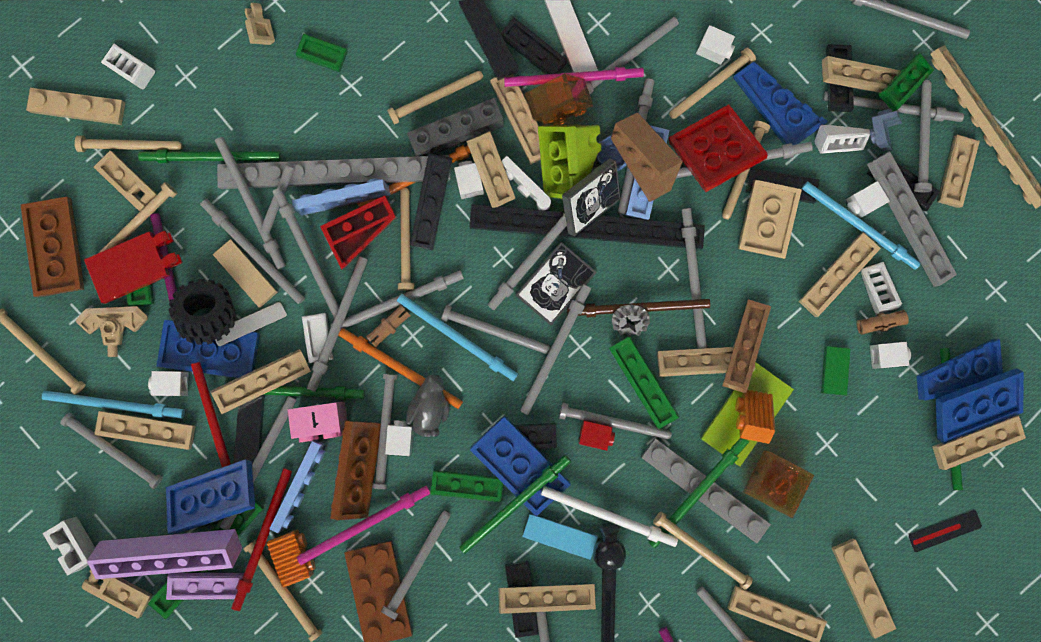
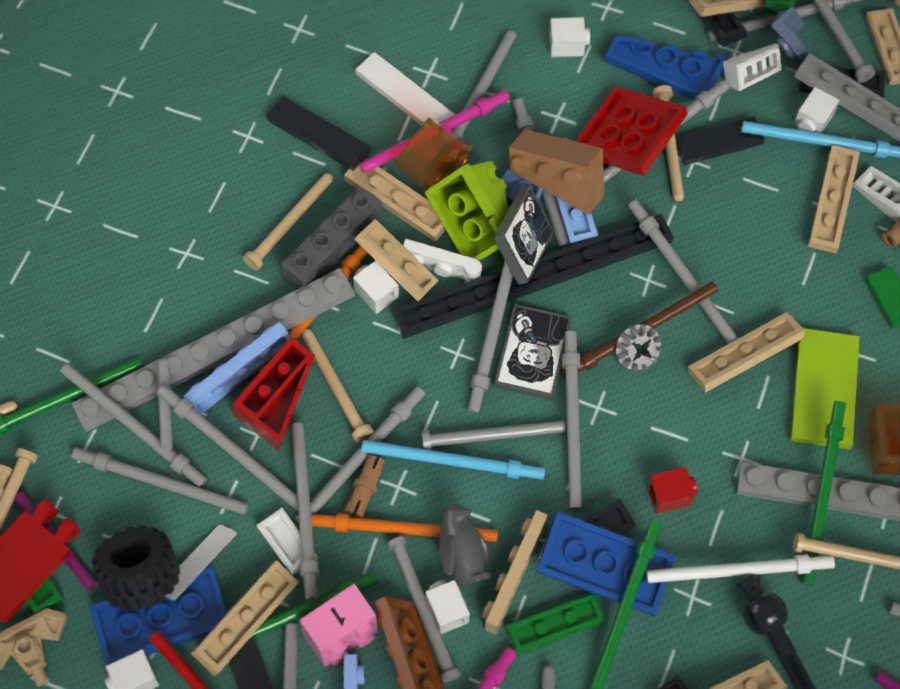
camera: 25 degrees left, 20 degrees down
tan tile [213,239,278,308] -> none
tan plate [245,3,275,45] -> none
green tile [295,33,348,72] -> none
black tile [410,153,452,251] -> none
black tile [501,18,567,74] -> none
medium azure tile [522,513,598,560] -> none
light grey bar [559,402,672,439] -> none
green plate [609,336,680,430] -> none
tan bar [669,48,756,119] -> none
medium nougat plate [722,299,771,393] -> none
orange brick [735,390,775,444] -> none
tan plate [738,180,802,259] -> none
none -> tan plate [482,510,548,635]

